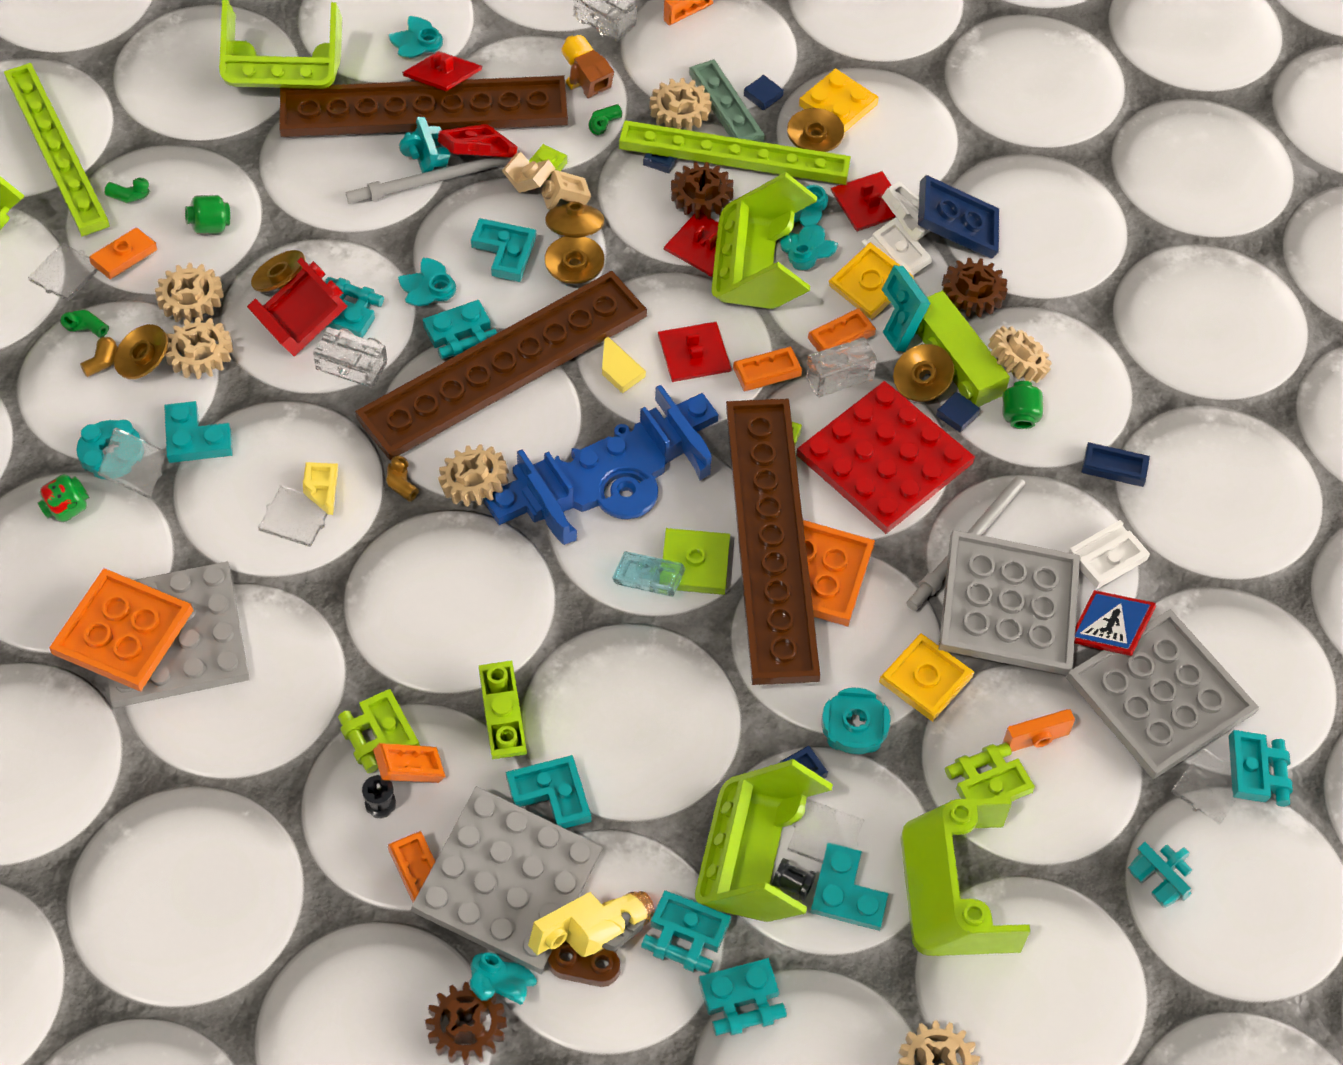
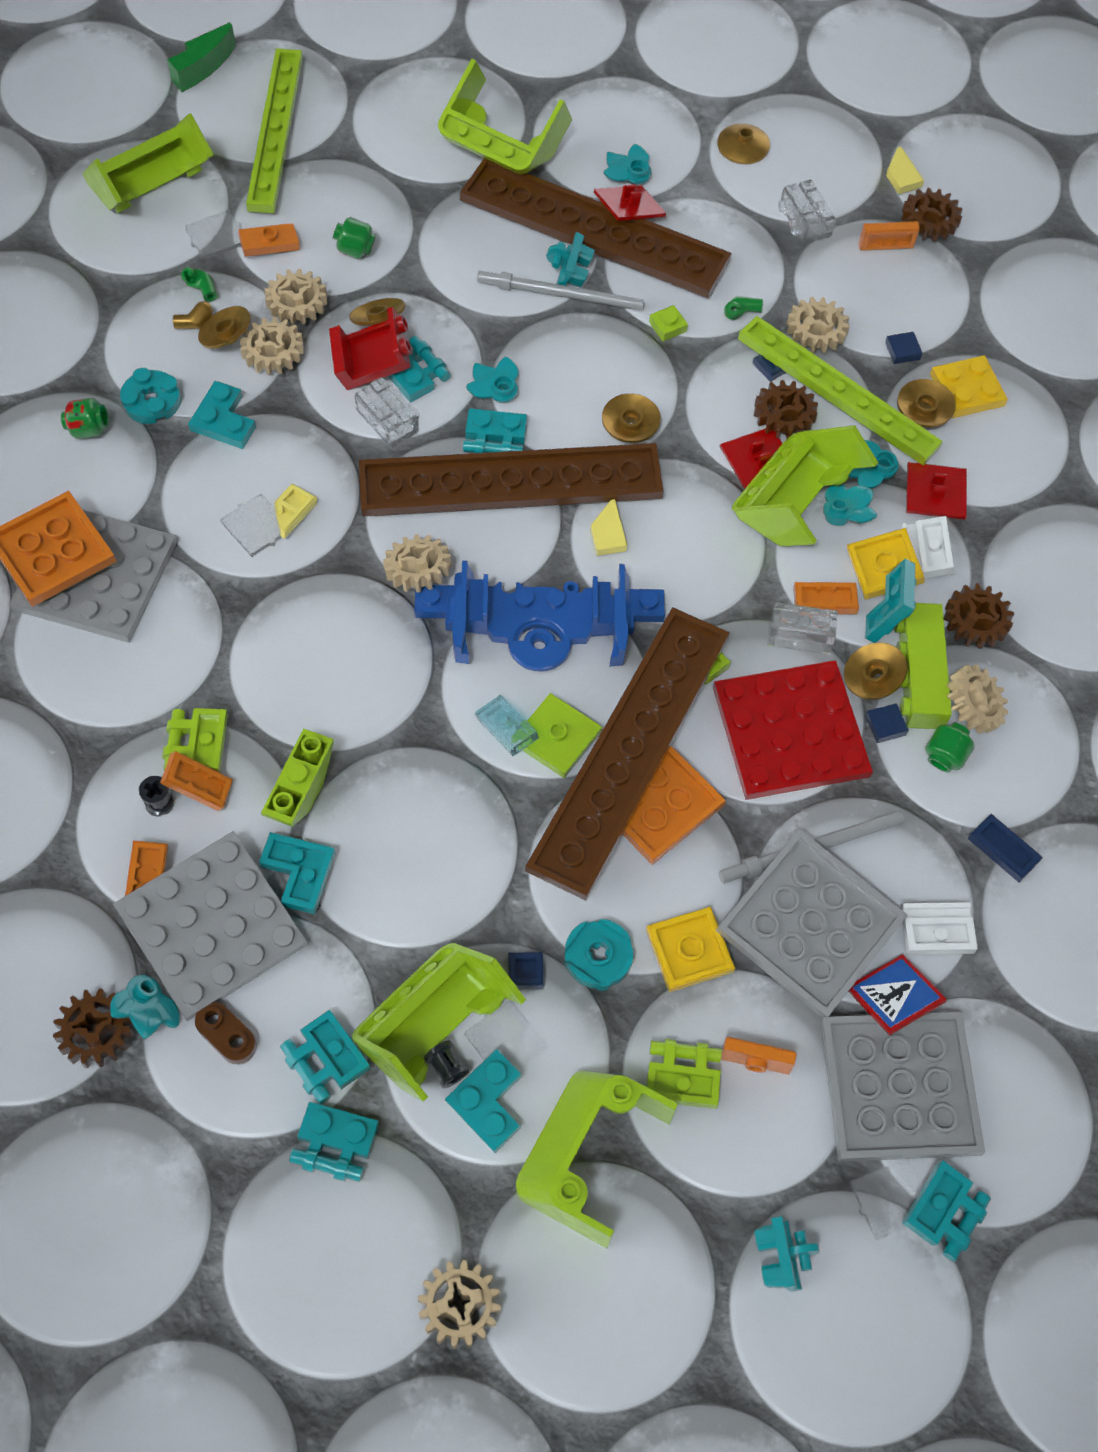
camera: 30 degrees right, 5 degrees up
clear piece [97,427,167,498] -> none
green arm [104,178,150,203] -> none
pearl gold arm [387,456,419,502] -> none
red wing [438,124,518,158] -> none
teal plate [471,218,536,282] -> none
tan bracket [502,152,555,193] -> none
light yellow plate [528,891,655,957] -> none
tan bracket [542,170,591,210] -> none
pearl gold dish [545,202,604,237] -> none
dark orange piece [561,35,614,98] -> none
red piece [658,321,732,382] -> none
sand green tile [689,59,765,142] -> none
orange plate [733,346,802,392] -> none
white wing [882,181,930,241] -> none
dark blue plate [918,175,999,259] -> none

